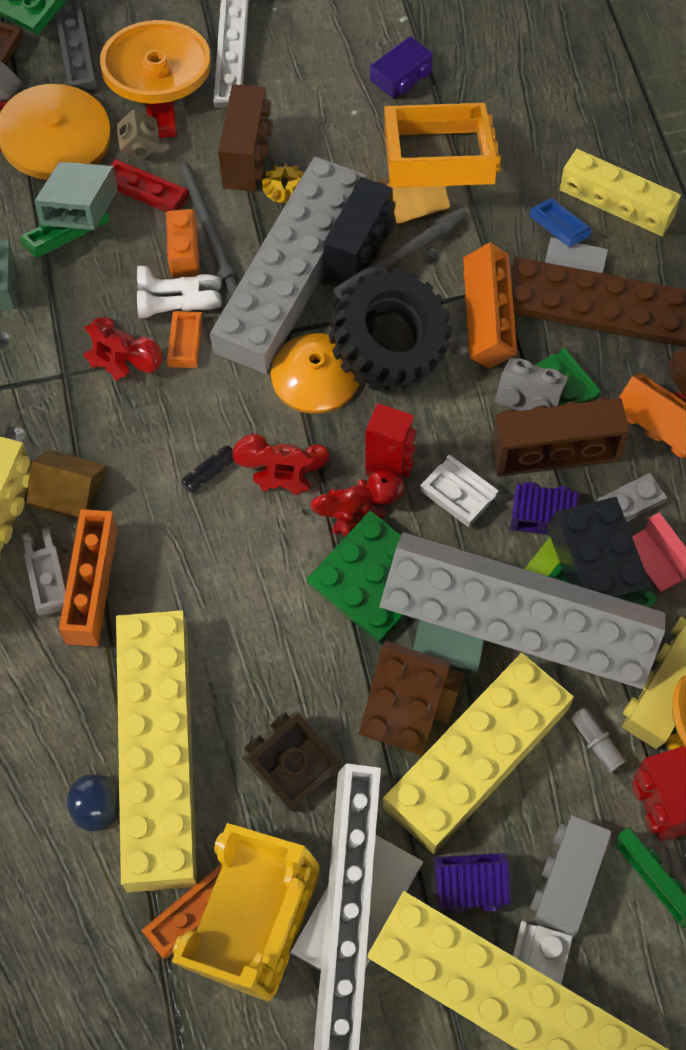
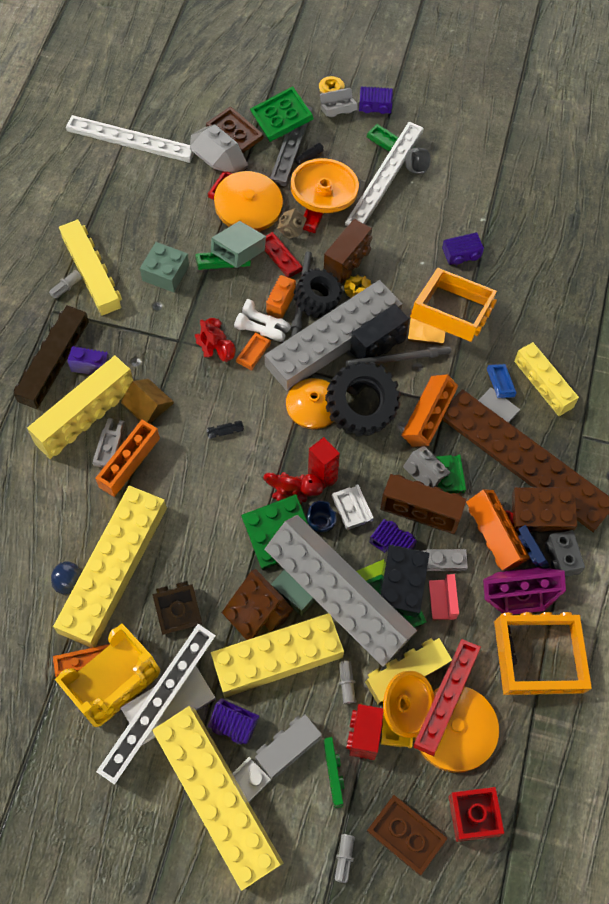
camera: 25 degrees right, 0 degrees up
red animal [233,433,330,495] -> none
none -> black tyre [294,268,343,318]
none -> black axle [295,143,324,166]
none -> dark blue hair [307,500,336,533]

